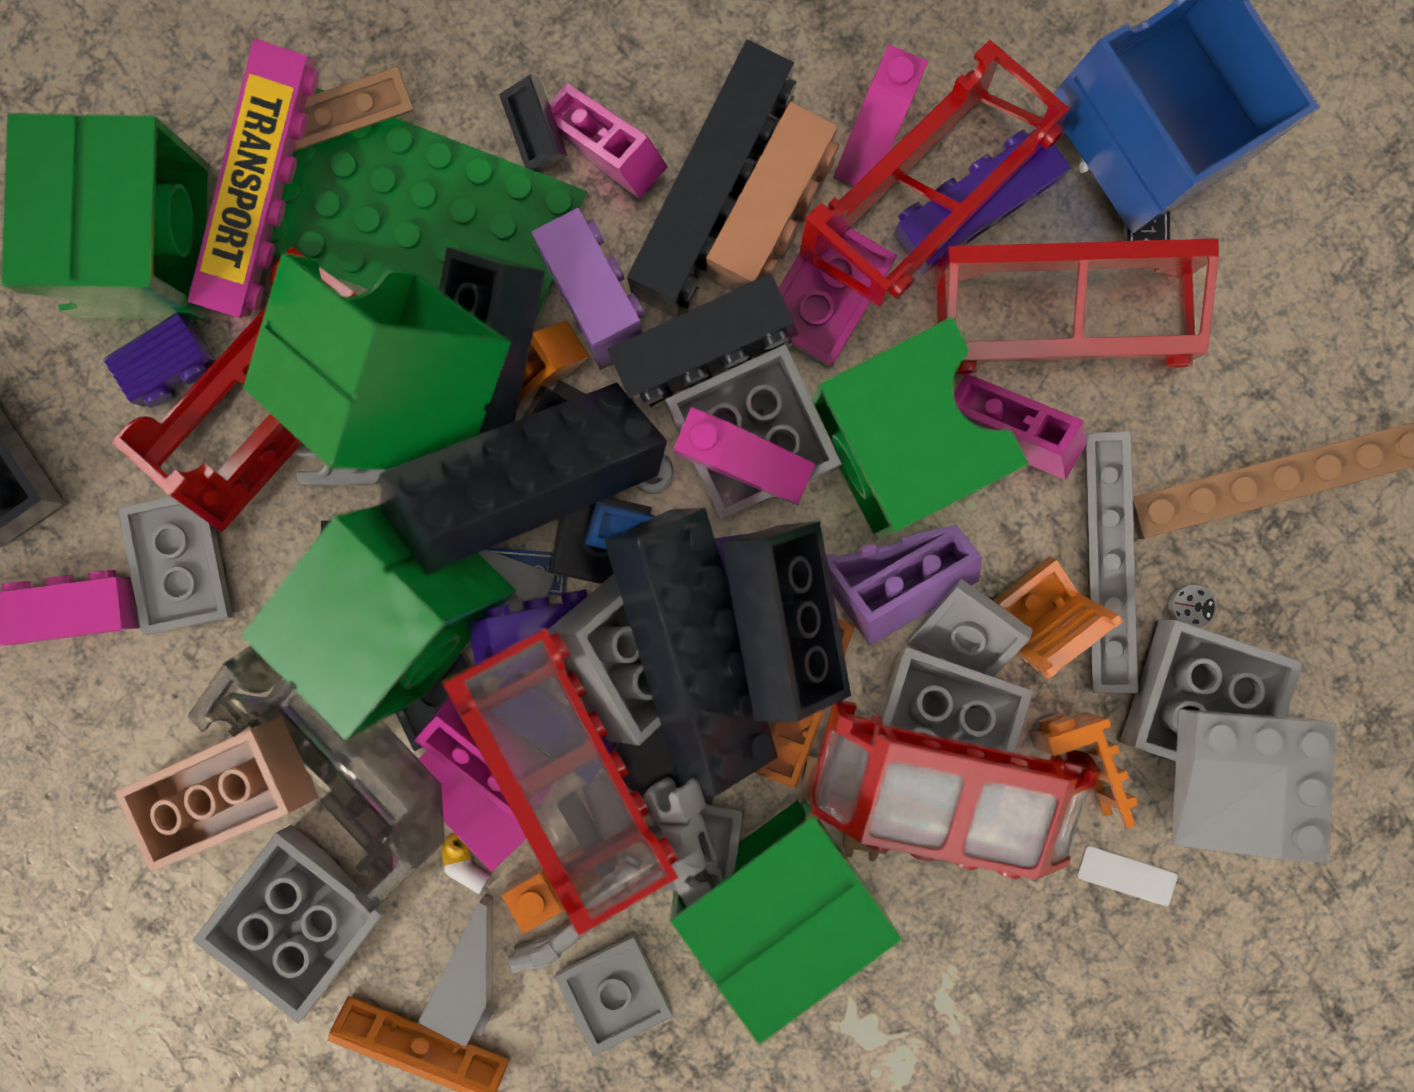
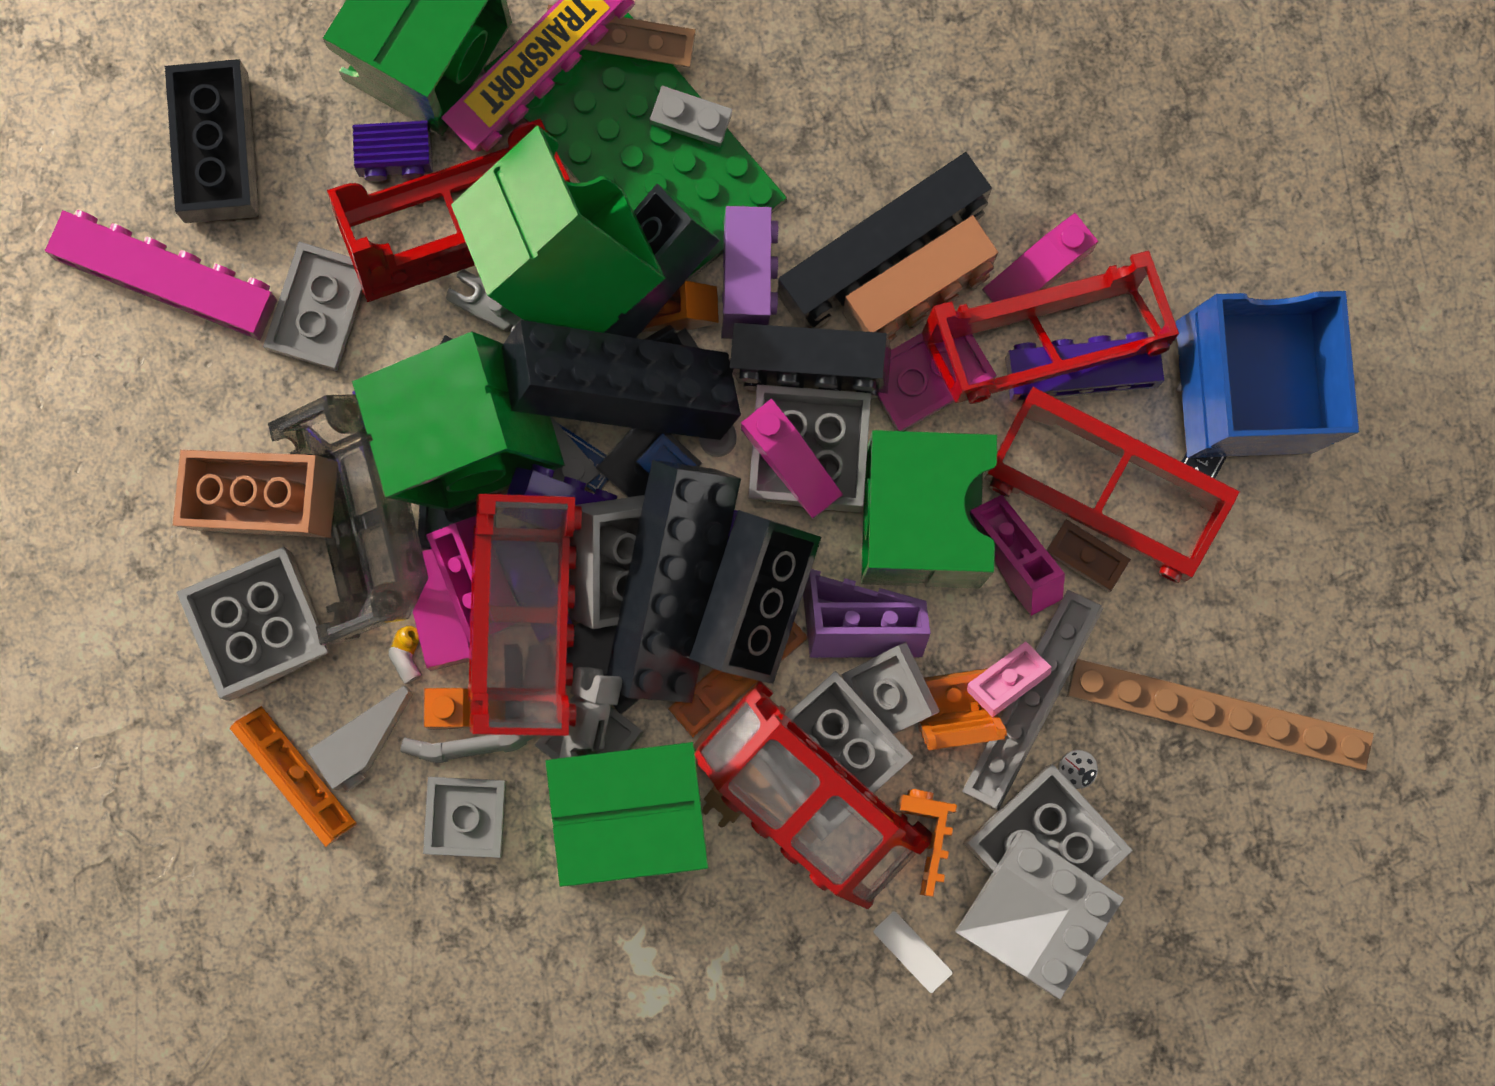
camera: 25 degrees right, 5 degrees down
black tile [499,74,568,172] -> none
dark pink slope [549,83,668,199] -> none
none -> light grey plate [650,86,732,147]
none -> bright pink plate [967,641,1052,717]
none -> reddish brown plate [1047,519,1131,592]

